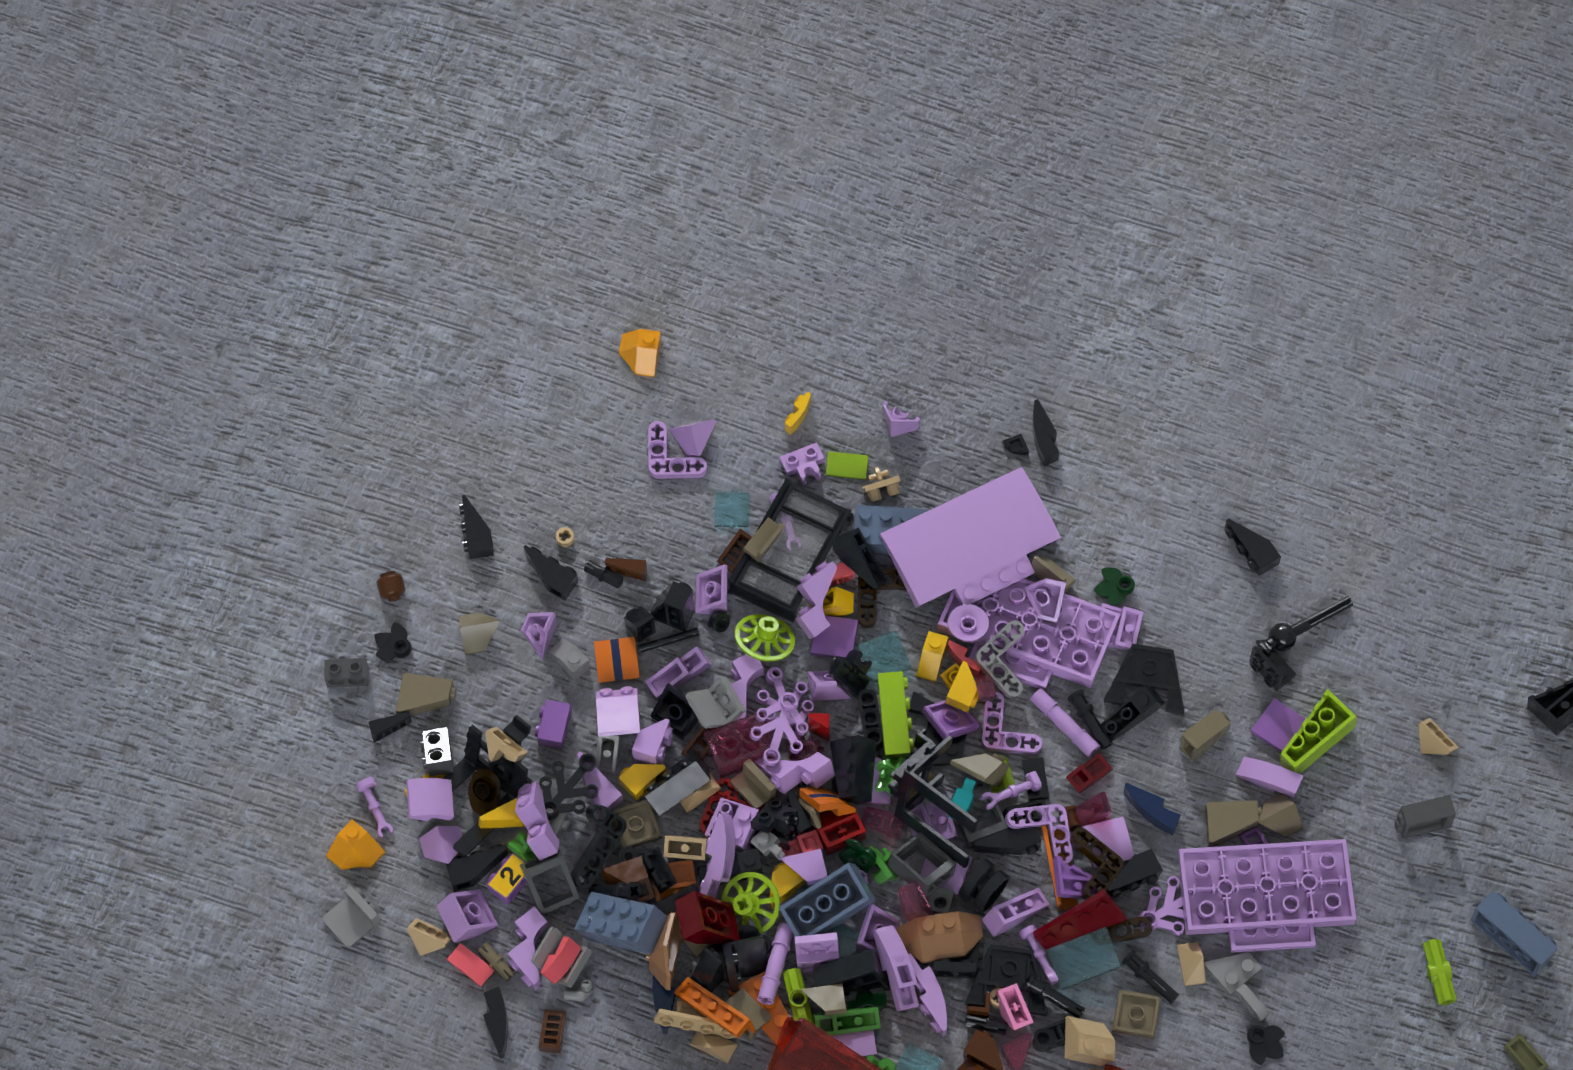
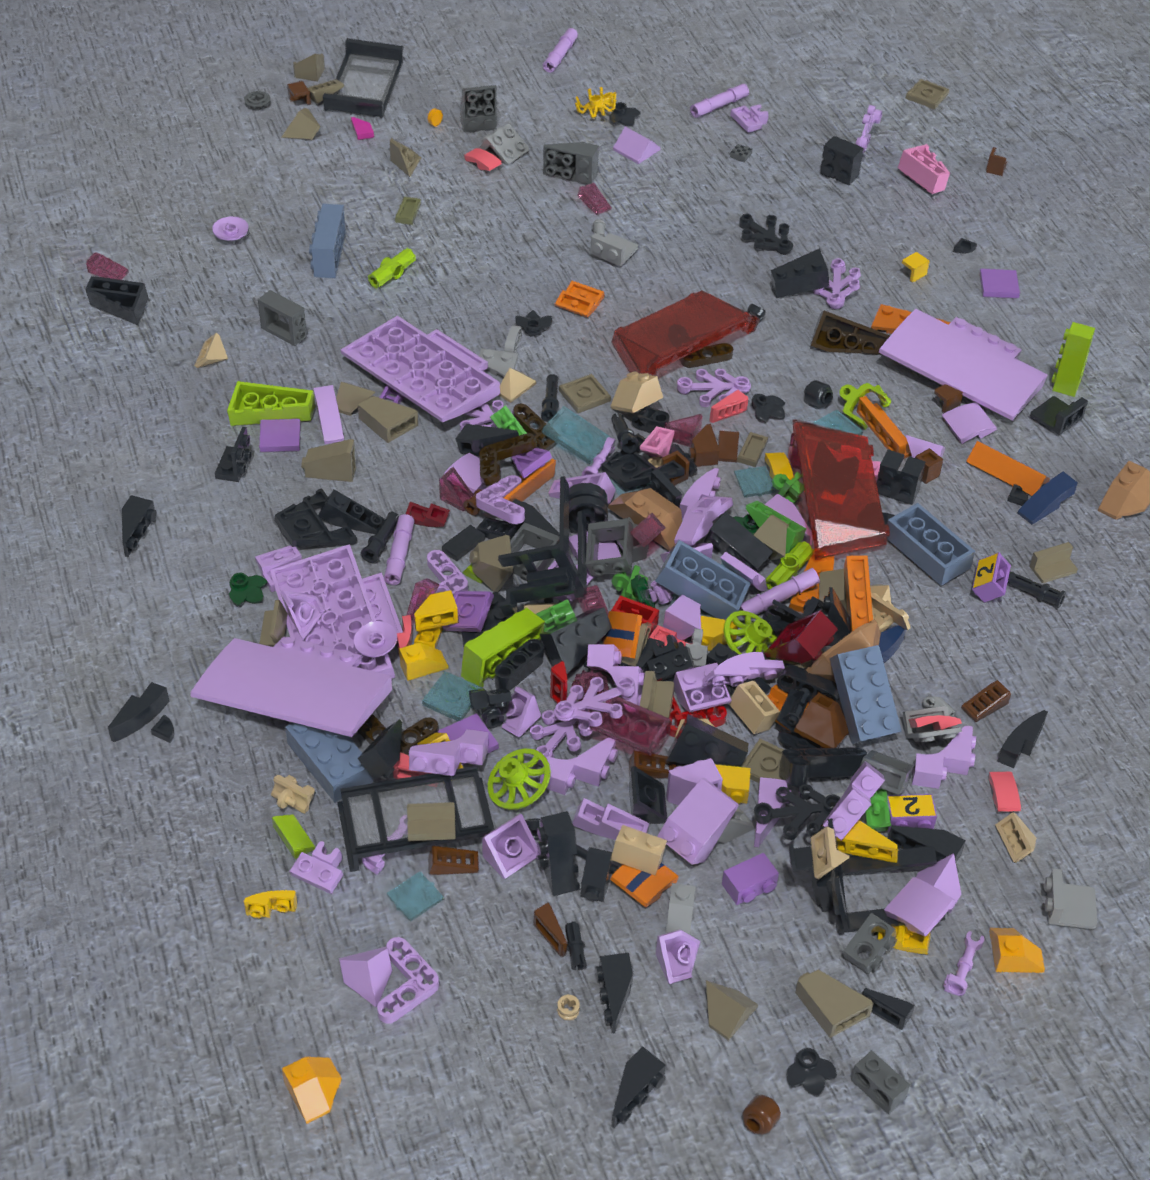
camera: 135 degrees left, 20 degrees down
lavender slope [436,889,498,943] -> none
dark brown piece [468,769,501,816] -> none
dark tan pin [478,942,516,982] -> none
black pin [588,882,642,901] -> none
light grey bracket [685,676,746,729] -> none
lavender slope [883,401,920,437] -> none
teal piece [947,778,976,820] -> none
light grey beam [974,620,1024,698] -> none
lavender piece [981,771,1042,810] -> none
dark red wing [1033,889,1127,950] -> none
dark blue slope [1123,783,1181,836] -> none
black piece [1256,596,1353,655] -> none
none -> bright green hips [490,405,526,435]
none -> tan brick [612,825,667,875]

